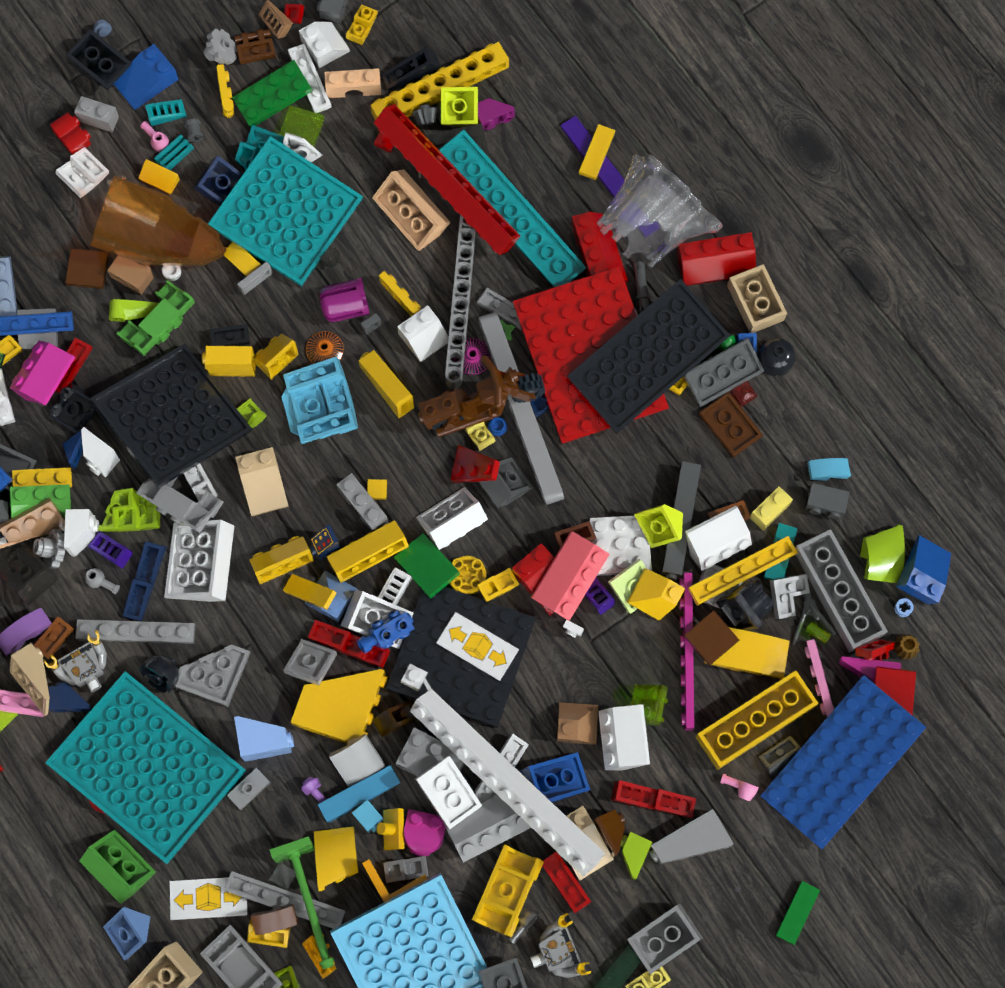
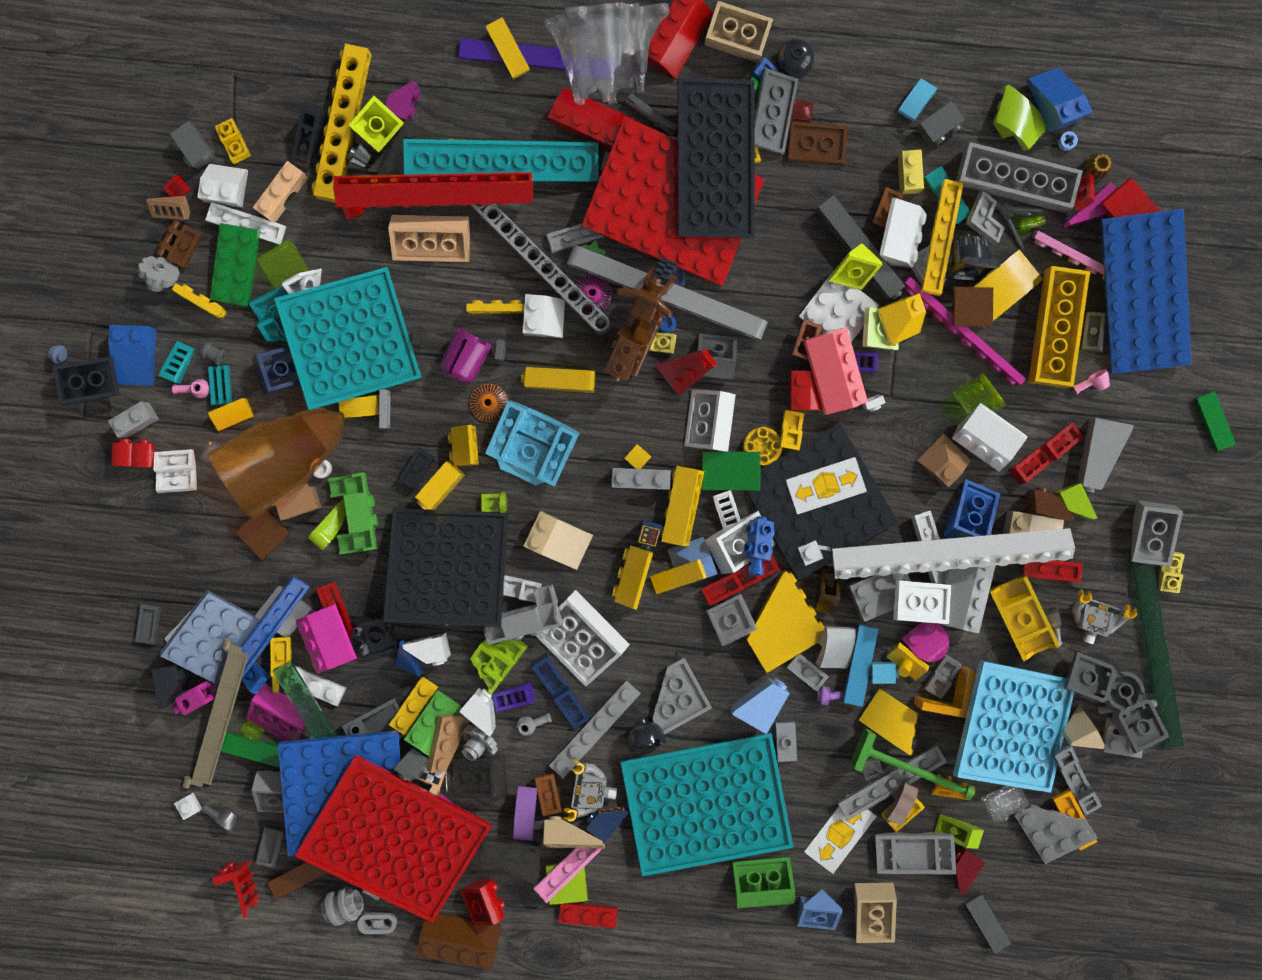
camera: 45 degrees left, 15 degrees up
none -> light grey plate [786,654,829,691]

